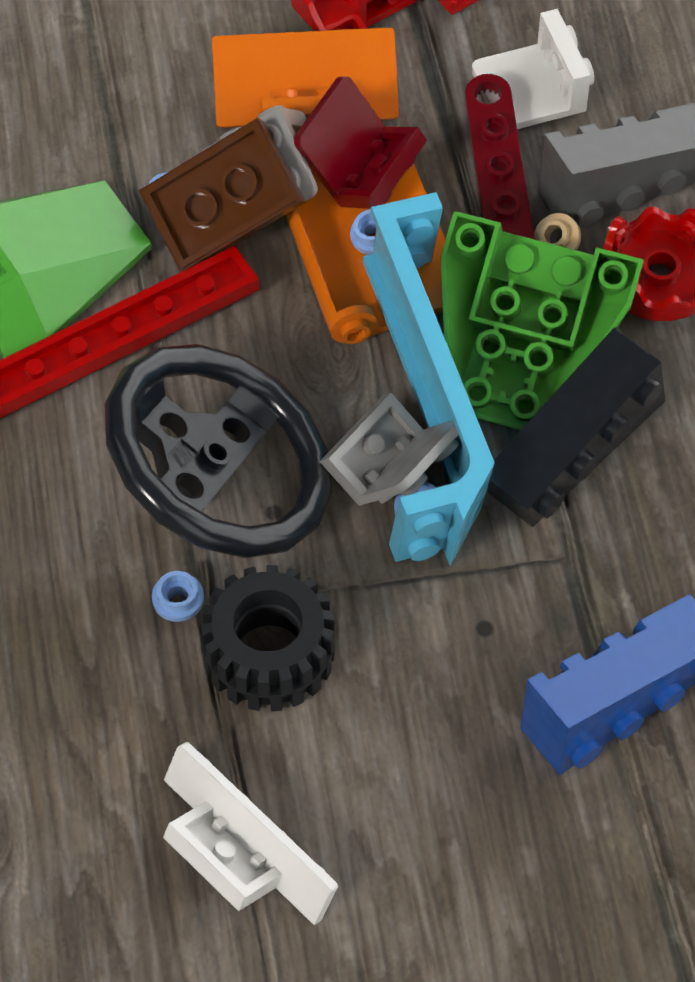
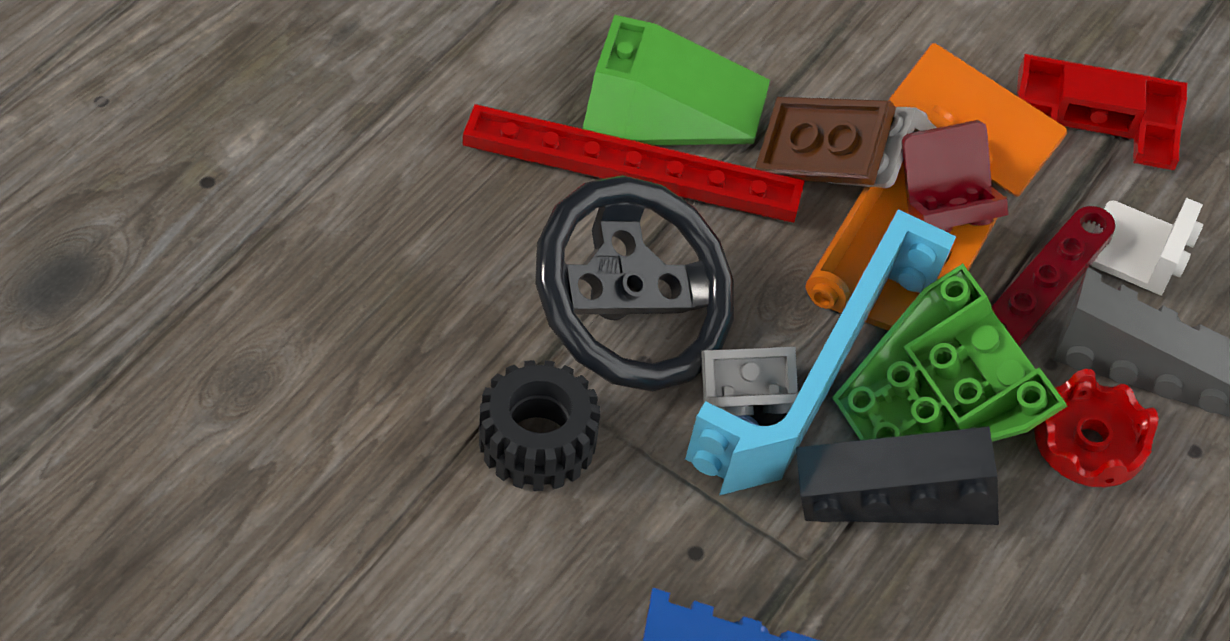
camera: 40 degrees right, 5 degrees down
light blue plate [152,571,204,622] -> none
white bracket [163,742,338,925] -> none
tan plate [534,213,581,250] -> none

